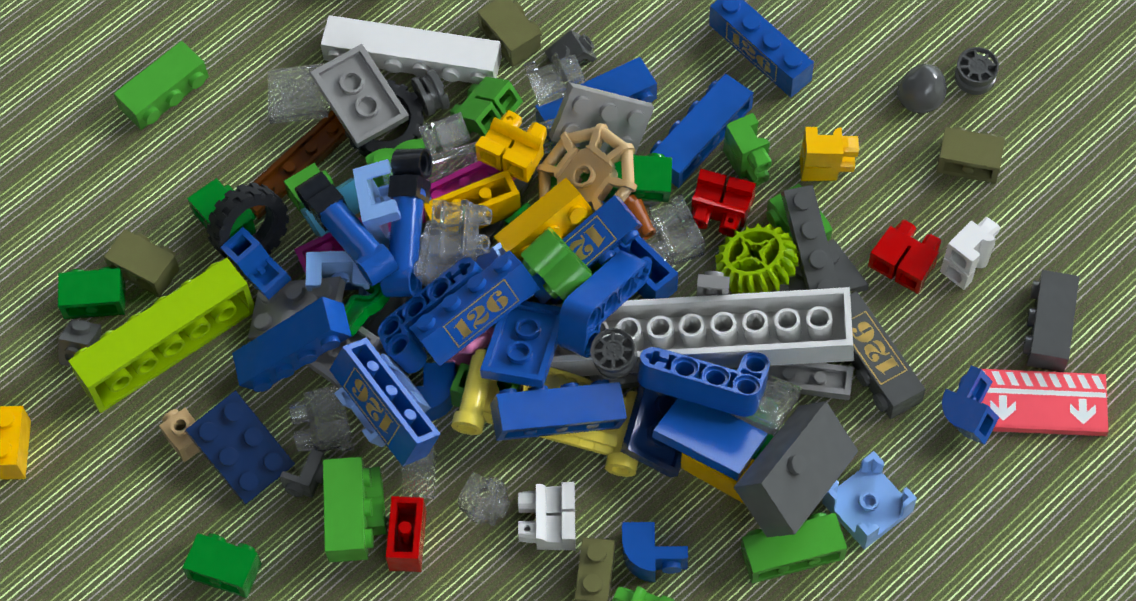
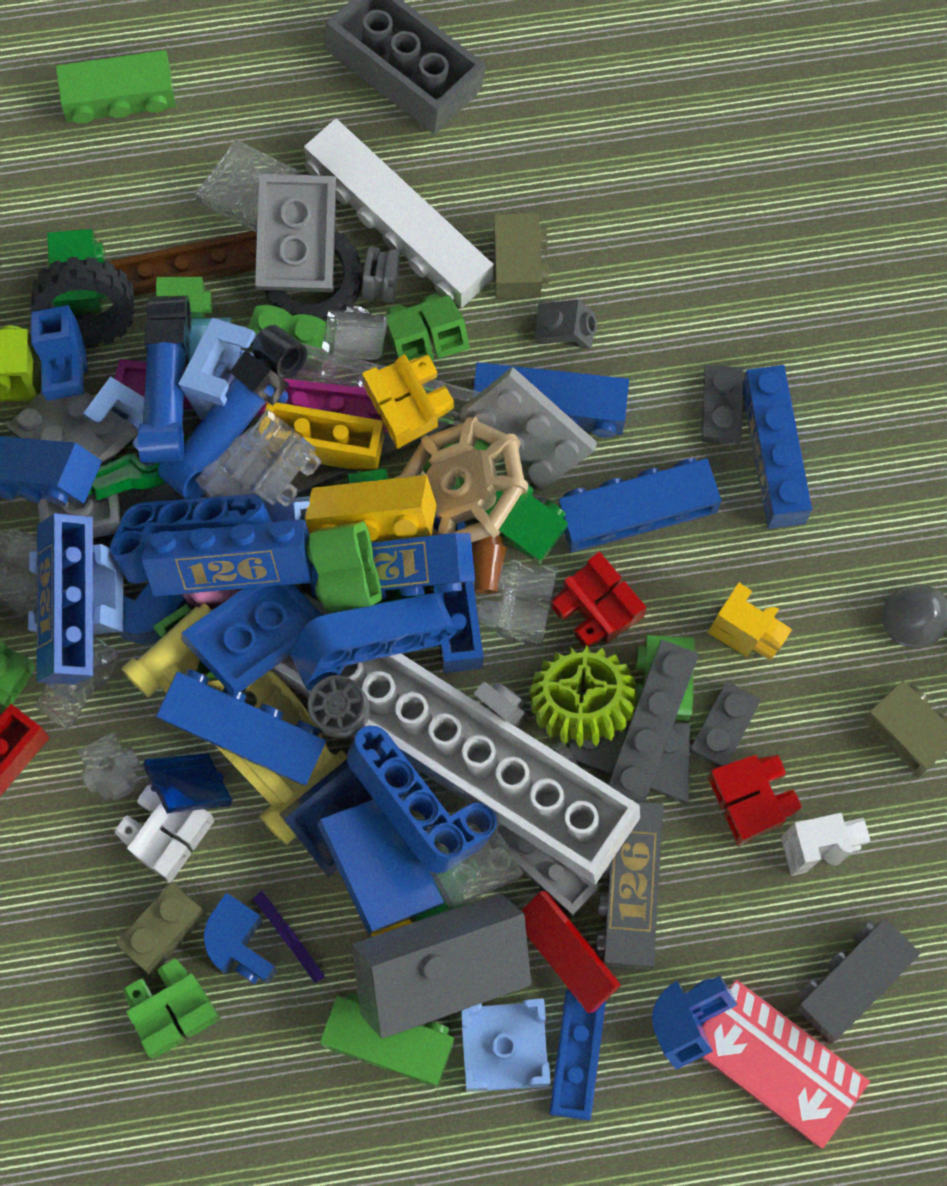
camera: 30 degrees right, 10 degrees up
clear hips [524,53,585,106] -> none
bright green hips [723,113,772,186] -> none
none -> clear blue piece [143,753,233,814]
none -> dark purple piece [252,890,325,984]
none -> red tile [521,891,621,1013]
none -> blue tile [549,990,606,1121]
none -> dark grey plate [689,681,762,768]
none -> dark grey plate [702,365,743,444]

